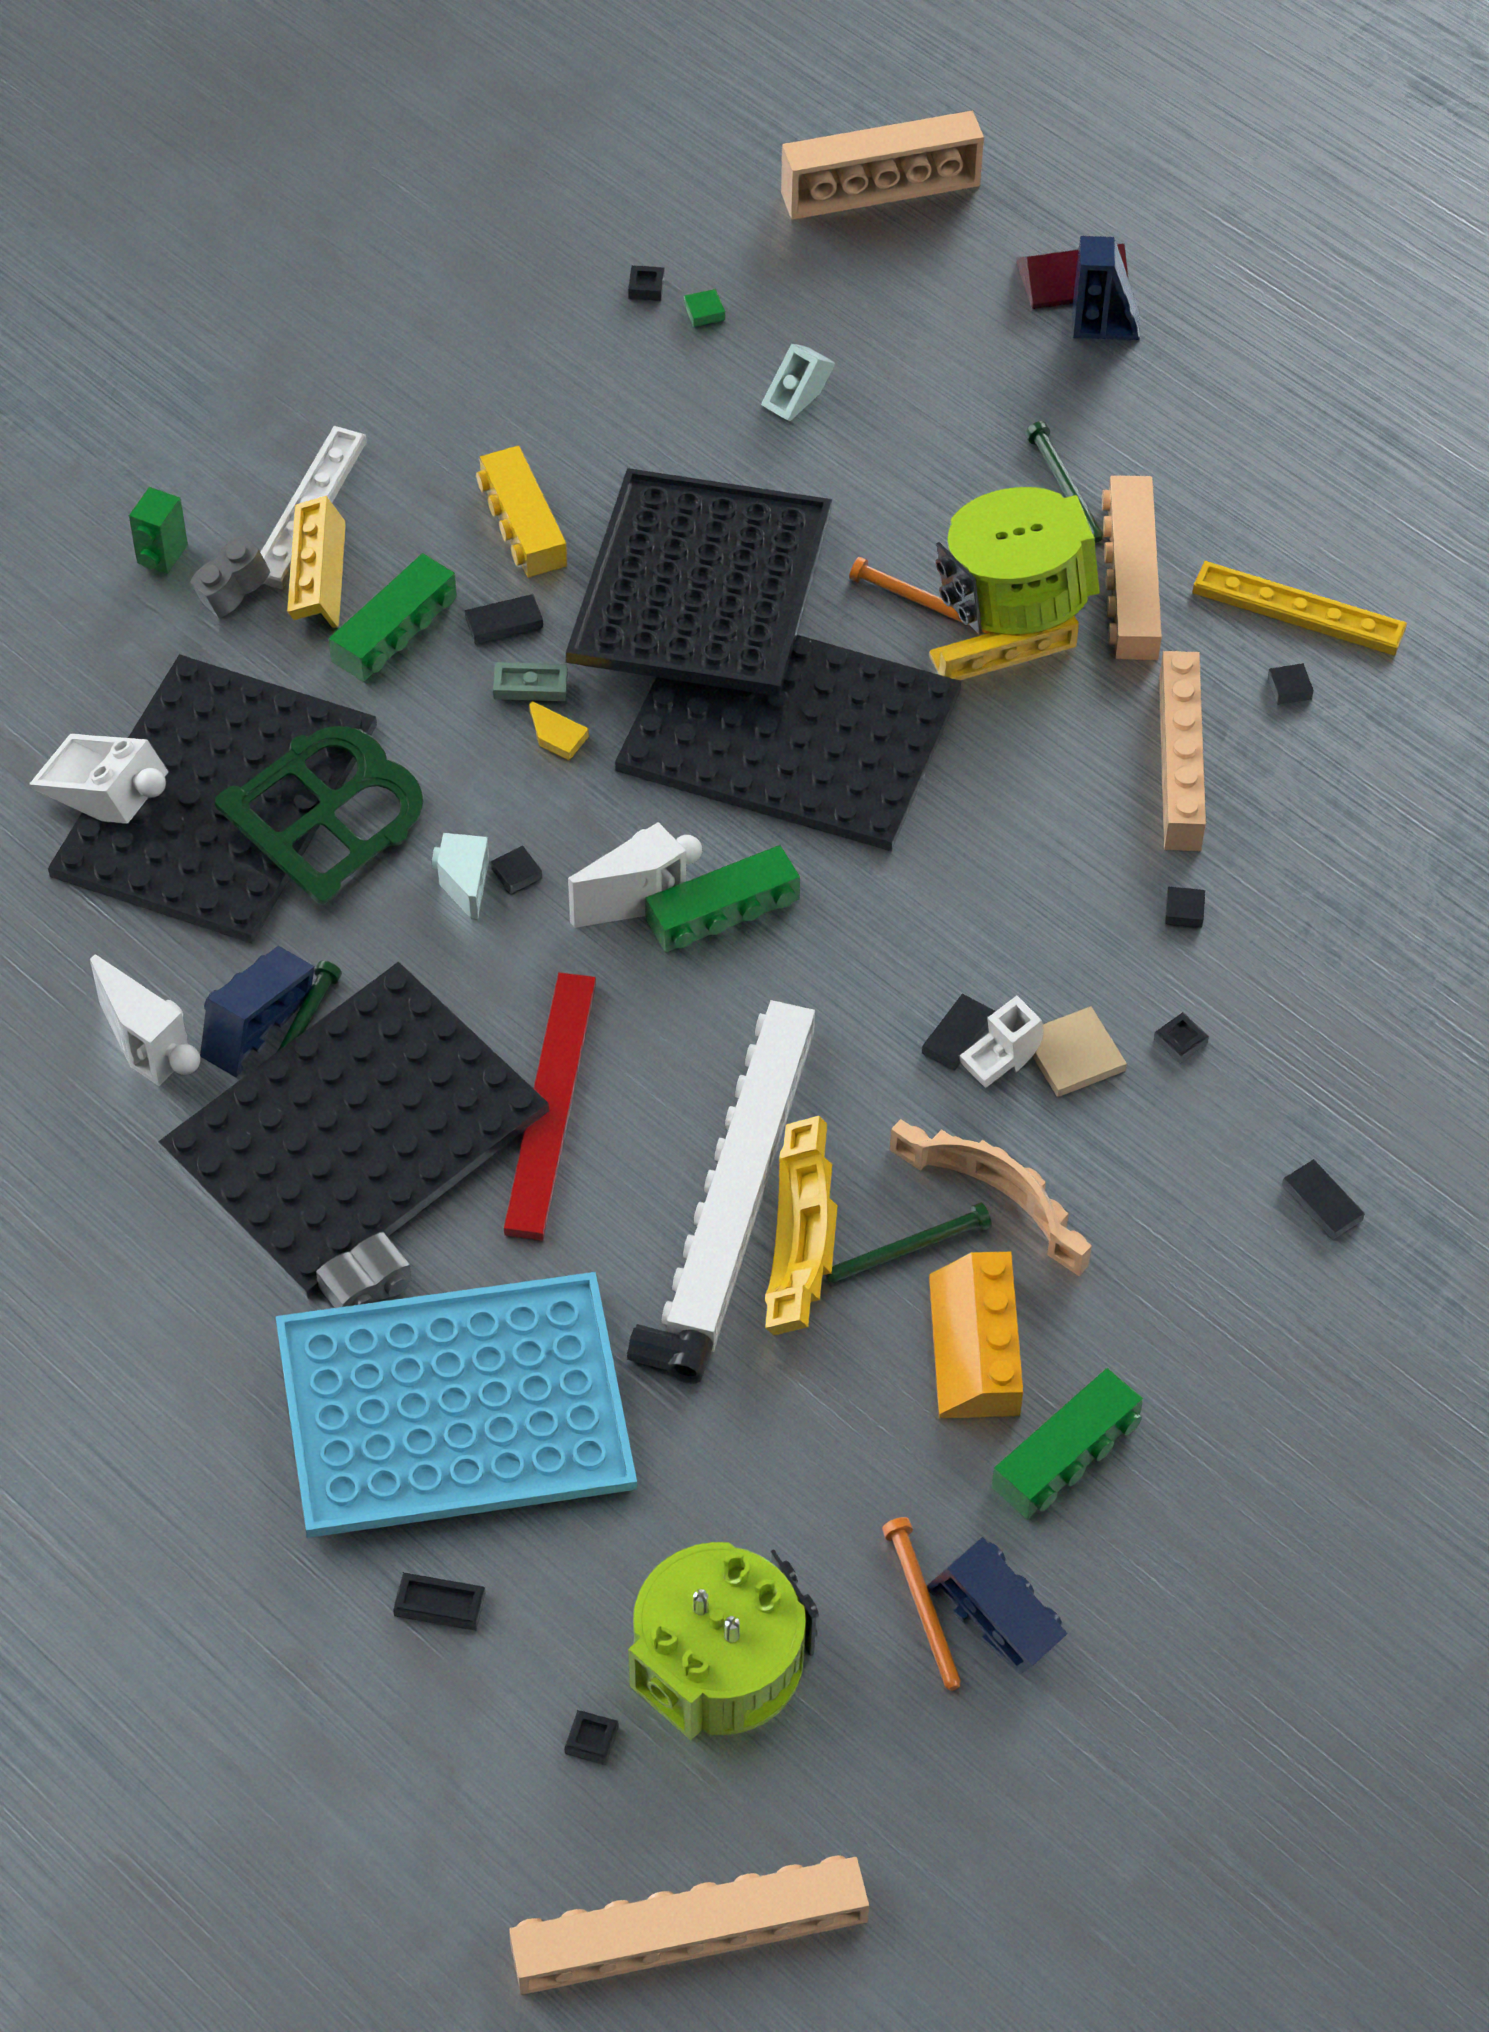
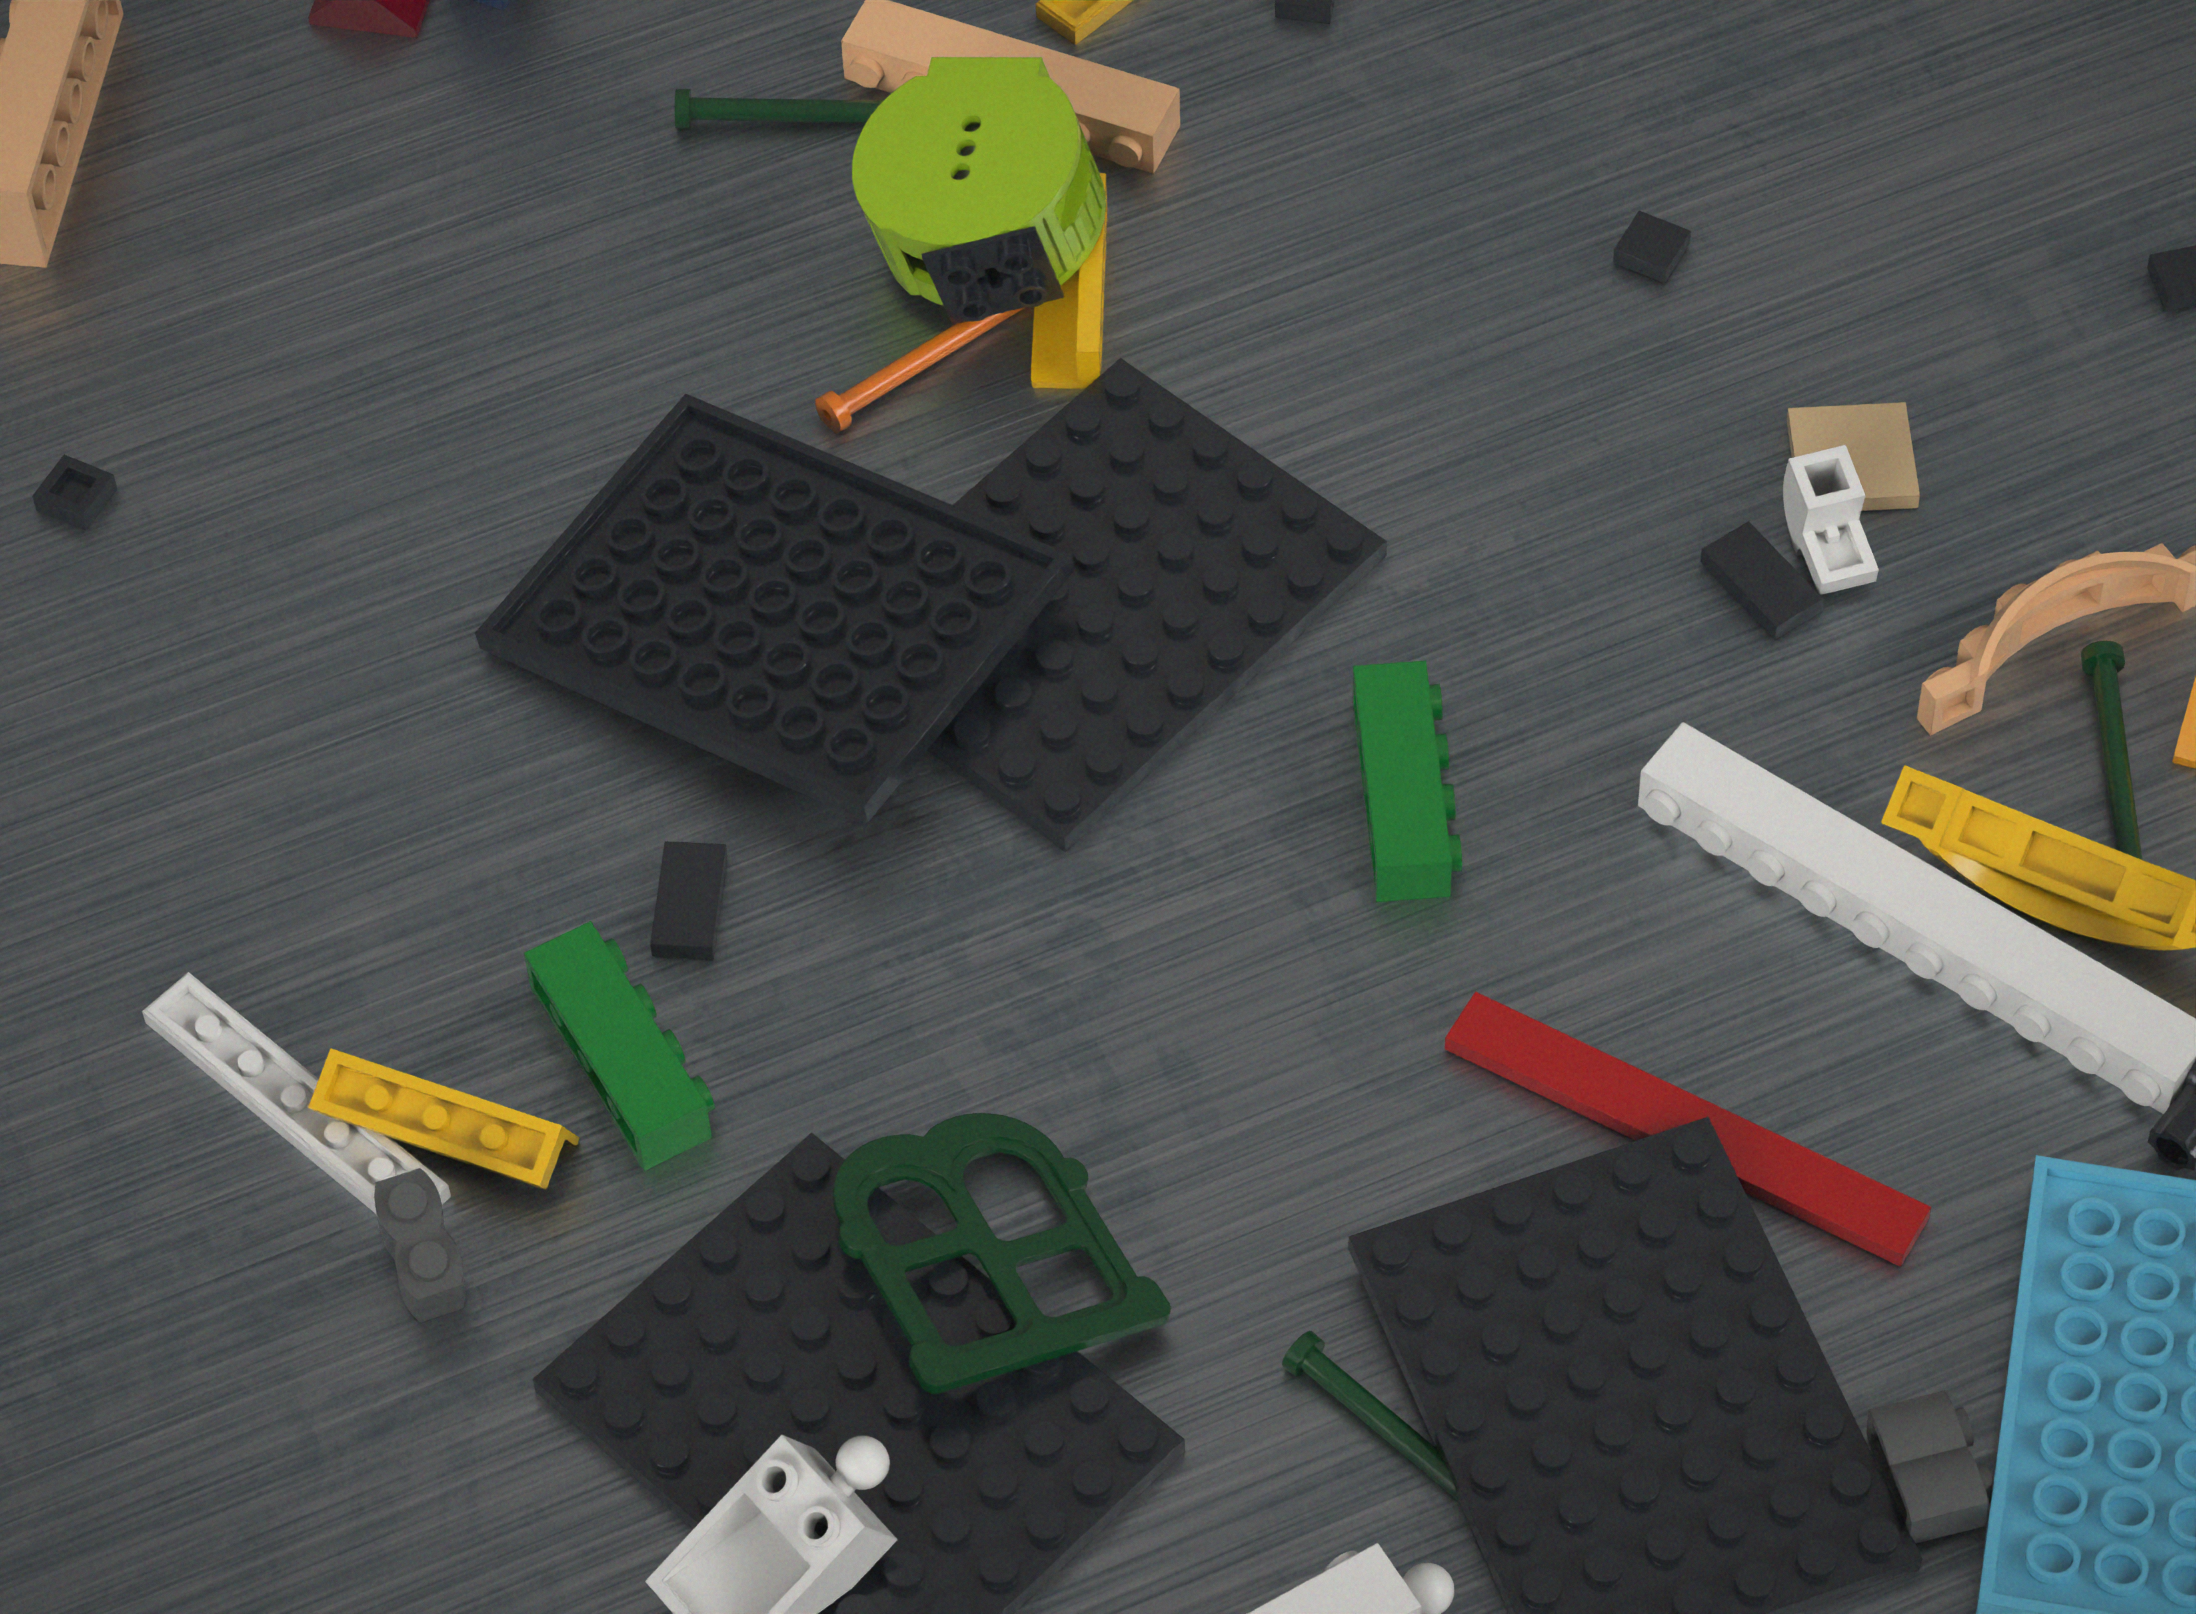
camera: 65 degrees left, 0 degrees up
green brick [129,487,188,574] -> none
dark blue wedge [200,945,315,1078] -> none
light aqua slope [432,833,489,919] -> none
yellow brick [476,445,567,578] -> none
black tile [491,845,542,894] -> none
sand green plate [493,662,568,701] -> none
yellow tile [530,701,589,761] -> none
white slope [568,822,702,928] -> none
green tile [684,289,725,327] -> none
light aqua slope [761,344,836,421] -> none
black tile [1154,1012,1209,1064] -> none
light nougat brick [1159,651,1206,851] -> none

